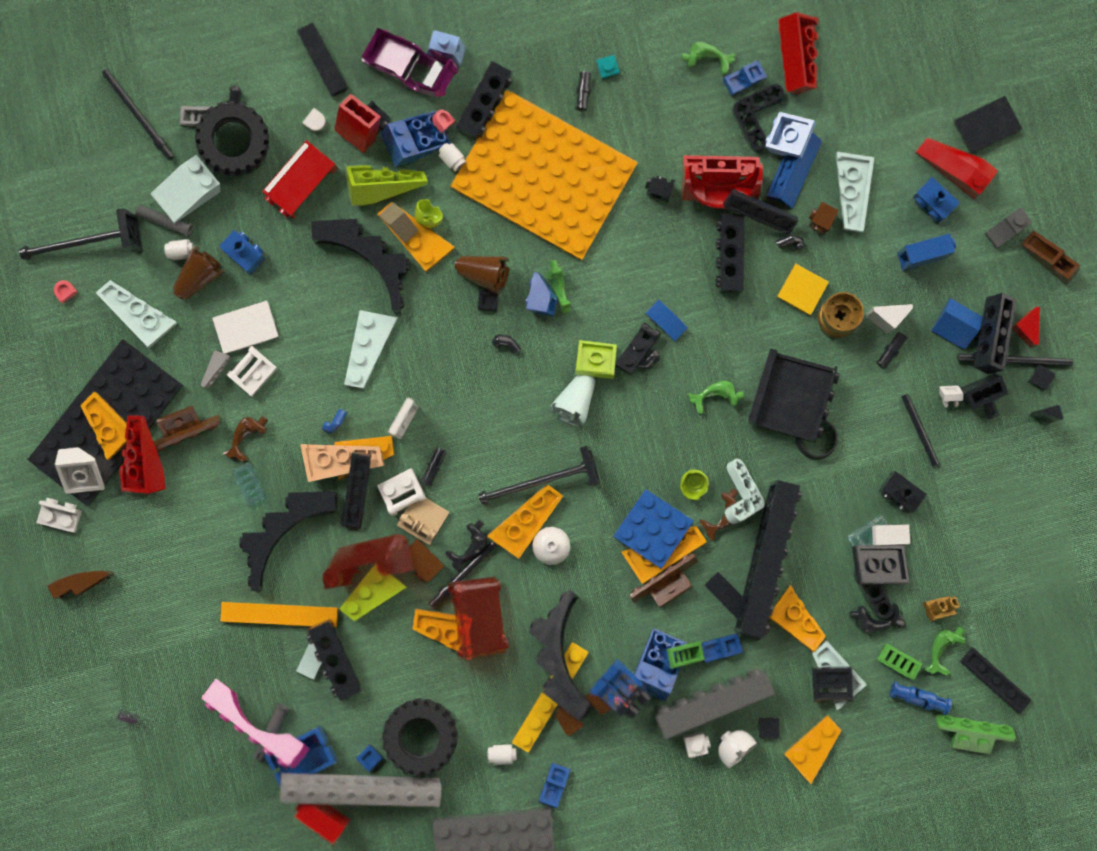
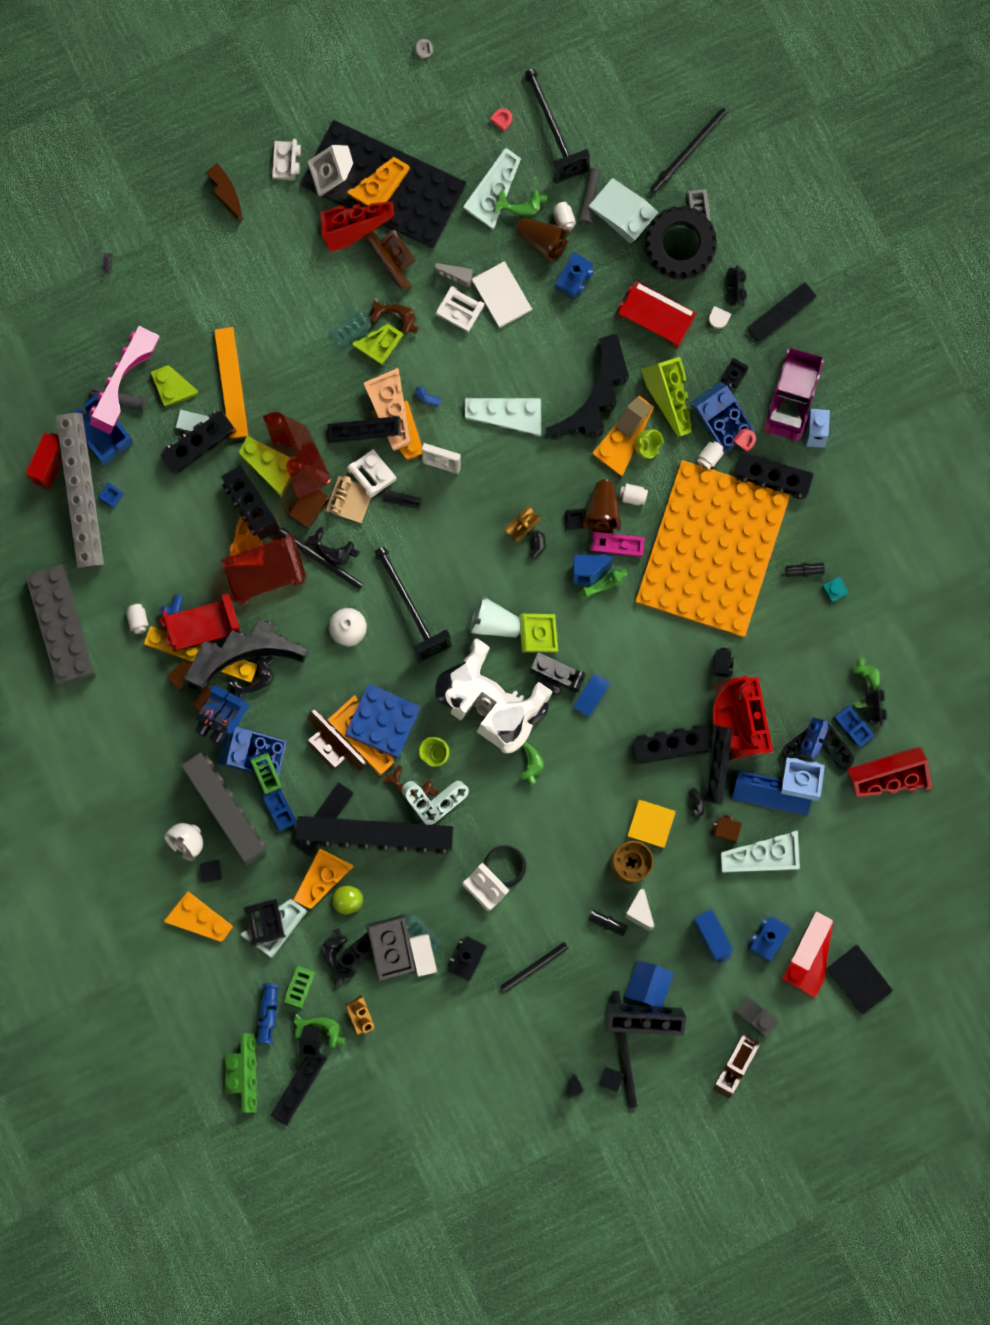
camera: 75 degrees right, 5 degrees down
black arm [223,85,242,104] -> none
black arch [239,491,338,591] -> none
red brick [334,94,381,153] -> none
black tyre [382,698,458,776] -> none
light orange wing [487,484,563,559] -> none
blue slope [538,763,571,809] -> none
white brick [683,731,710,758] -> none
black panel [748,348,840,443] -> none
white tile [939,386,963,408] -> none
black brick [960,373,1009,419] -> none
red slope [1012,307,1040,347] -> none
none -> lime wing [151,365,199,408]
none -> blue arm [159,594,184,616]
none -> red panel [160,593,240,652]
none -> black brick [221,465,280,541]
none -> black animal [230,655,275,699]
none -> black brick [299,1026,323,1059]
none -> lime hair [332,885,364,915]
none -> lime wing [352,324,404,366]
none -> white animal [435,638,553,753]
none -> white bracket [462,863,510,911]
none -> bright green animal [495,189,547,217]
none -> pearl gold hips [504,506,542,543]
none -> dark pink plate [590,532,645,557]
none -> white brick [619,483,648,506]
none -> black hinge [726,265,747,306]
none -> blue hinge [799,717,829,759]
none -> black hinge [864,685,887,726]

